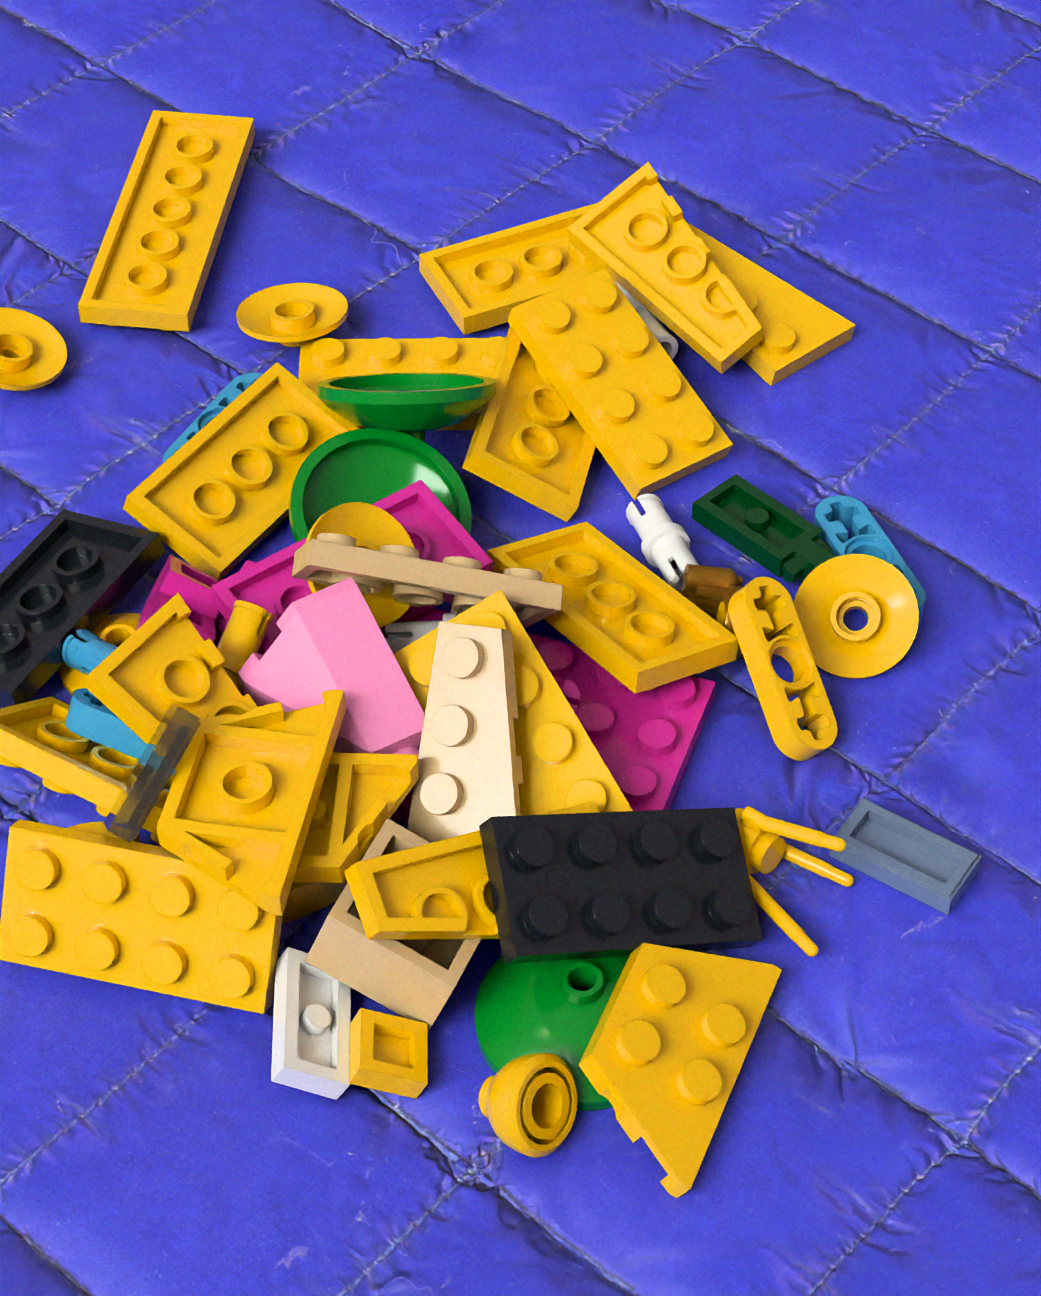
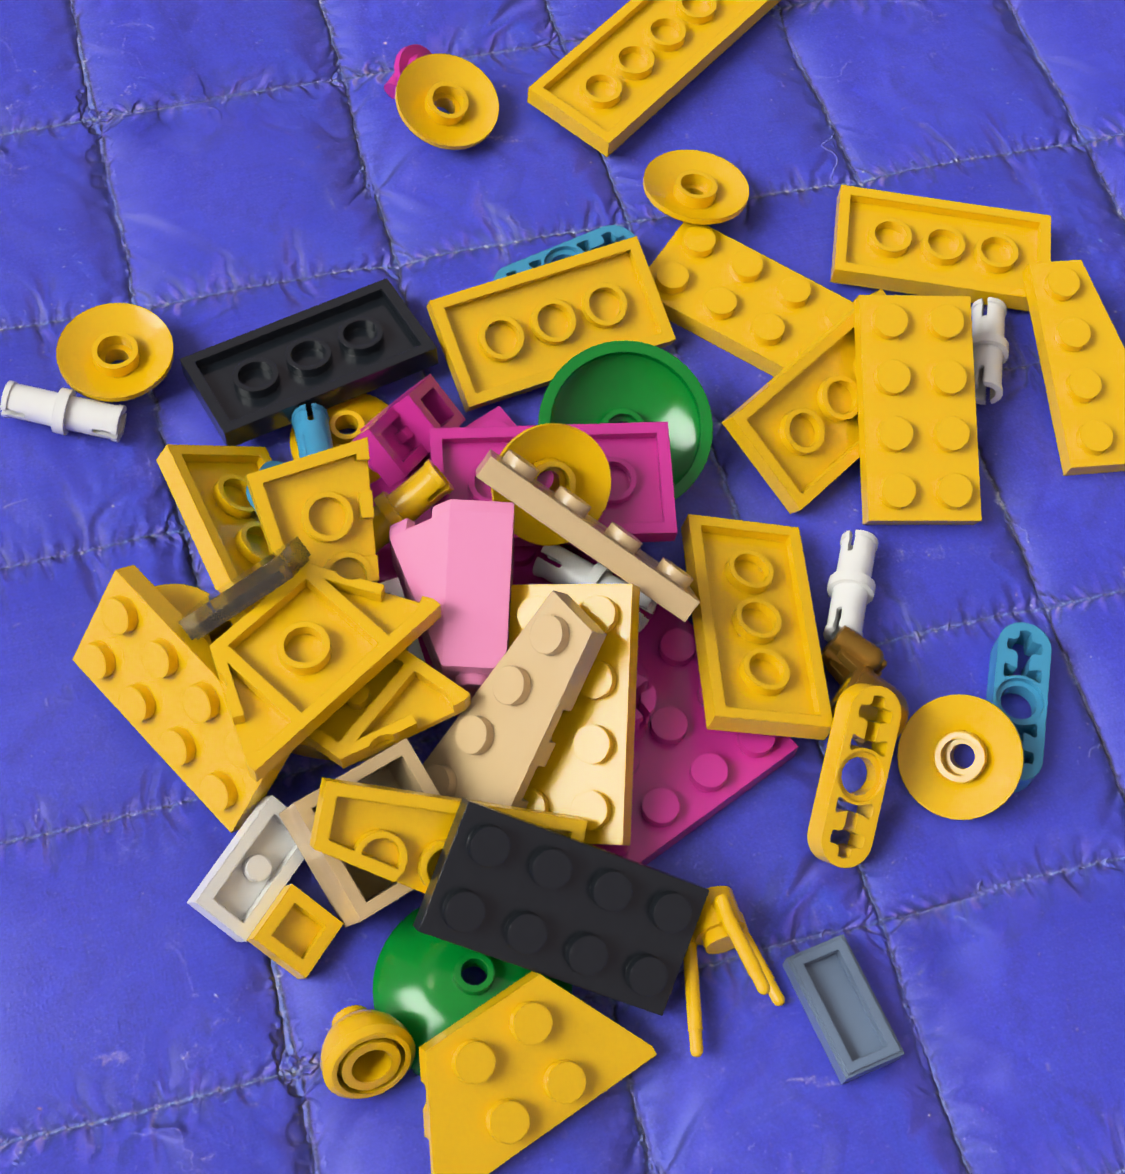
camera: 25 degrees right, 15 degrees up
green dish [317,372,496,442] -> none
yellow wing [567,162,763,374] -> none
dark green hinge [692,474,836,584] -> none

